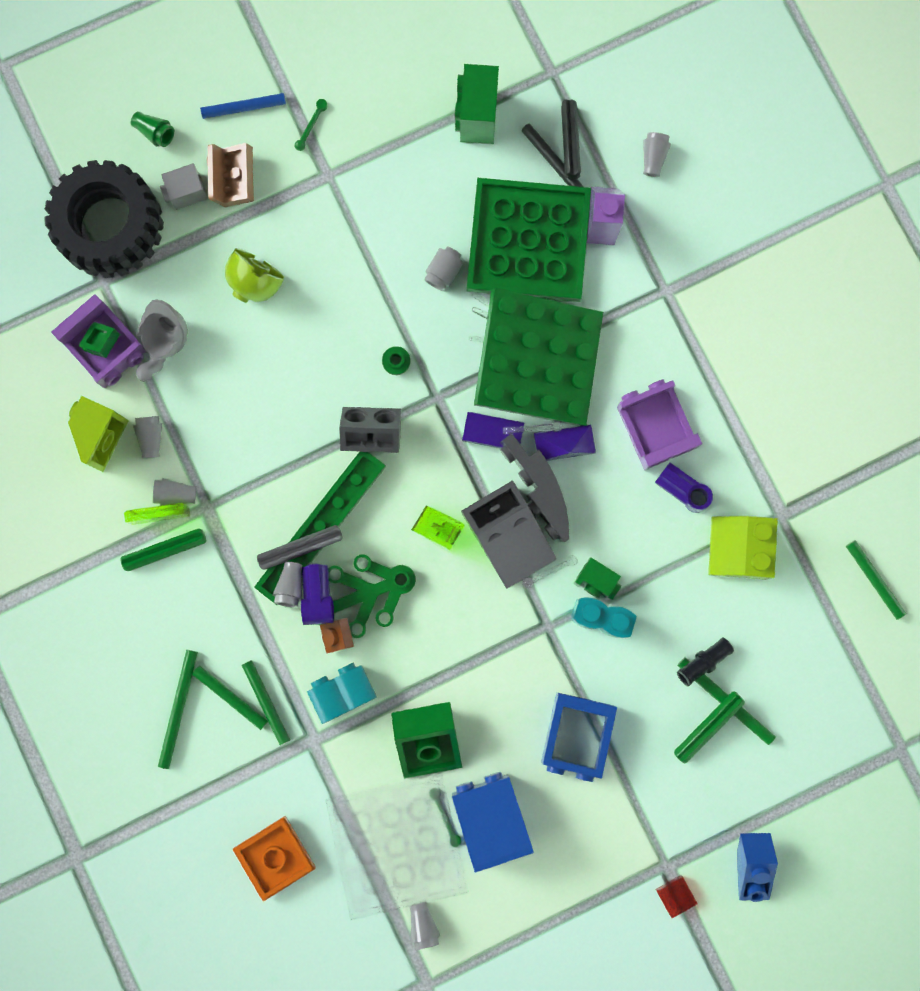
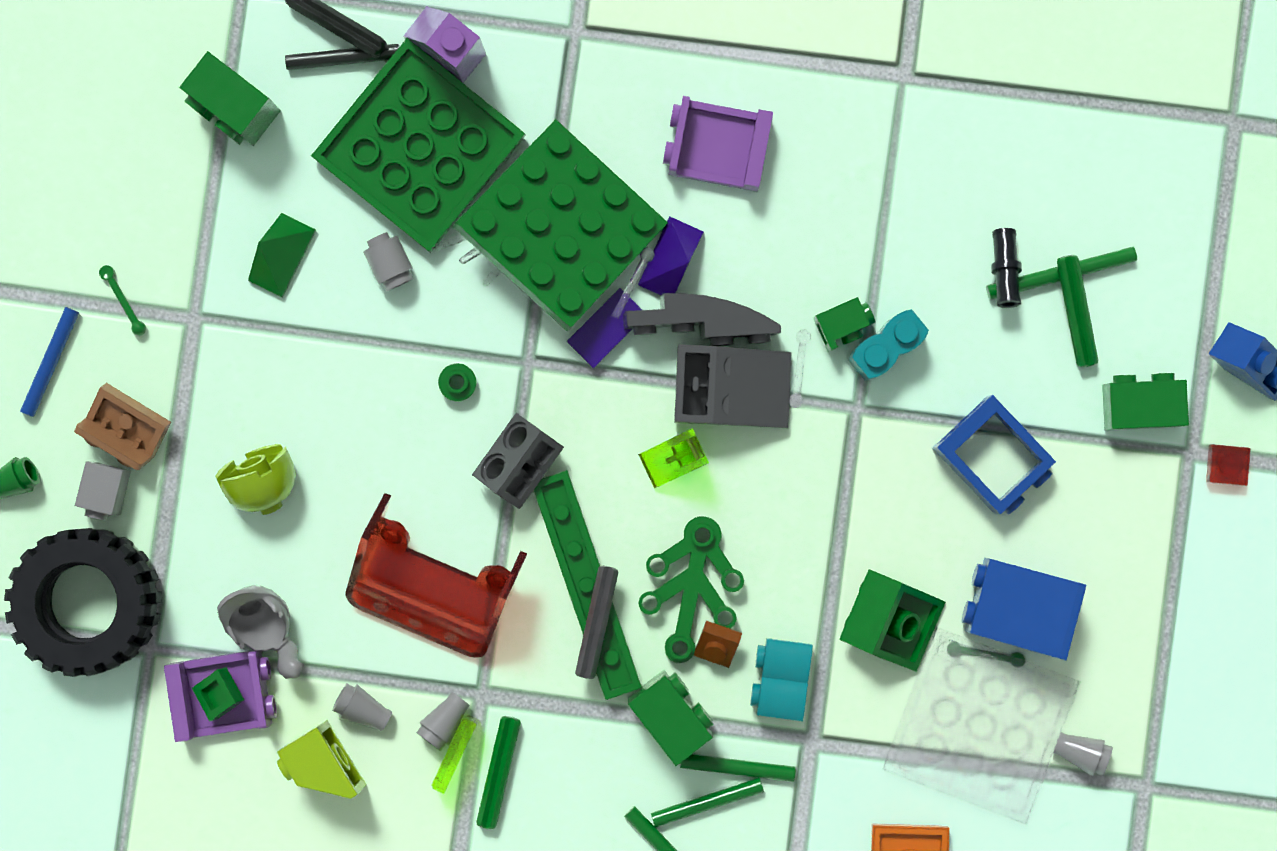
camera: 55 degrees left, 5 degrees up
light grey cone [273,562,302,608] -> none
dark purple piece [301,564,334,625] -> none
dark purple piece [655,462,713,513] -> none
lime slope [708,516,778,580] -> none
green bar [845,540,907,620] -> none
none -> green slope [248,213,316,298]
none -> clear red windscreen [345,492,528,658]
none -> green brick [628,669,714,766]
none -> green brick [1102,373,1189,430]

